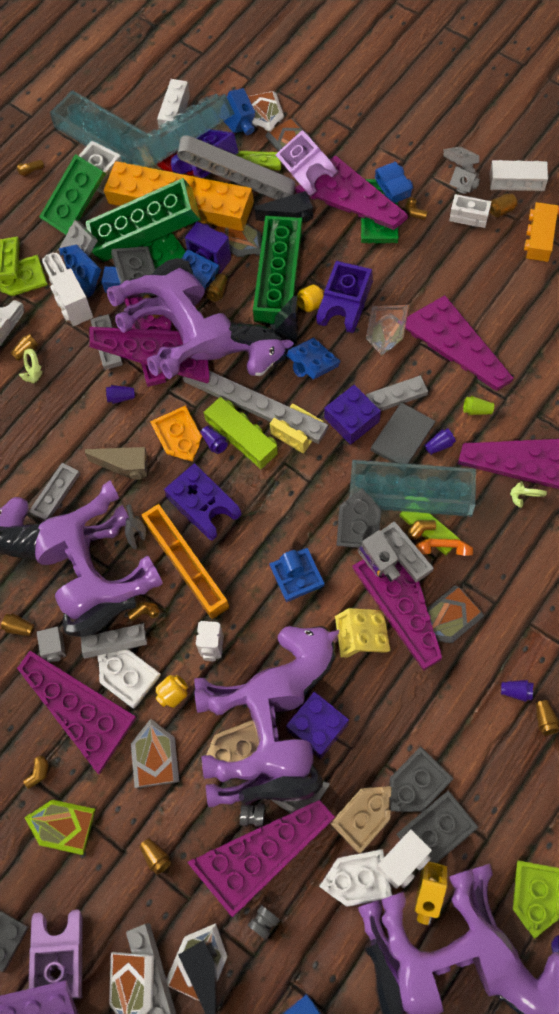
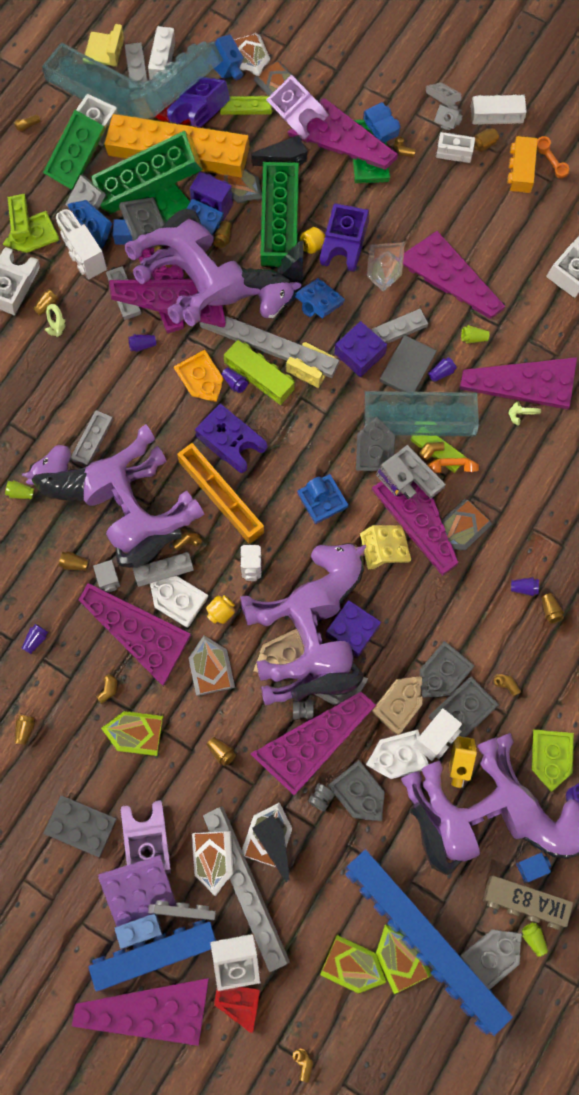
camera: 10 degrees left, 5 degrees up
dark tan slope [85,447,148,480] -> none
dark grey hand [125,504,146,549] -> none
light grey beam [177,136,296,200] -> none
none -> light yellow bracket [84,24,124,66]
none -> light grey plate [125,43,148,91]
none -> dark grey tile [328,760,385,821]
none -> pearl gold arm [493,674,521,697]

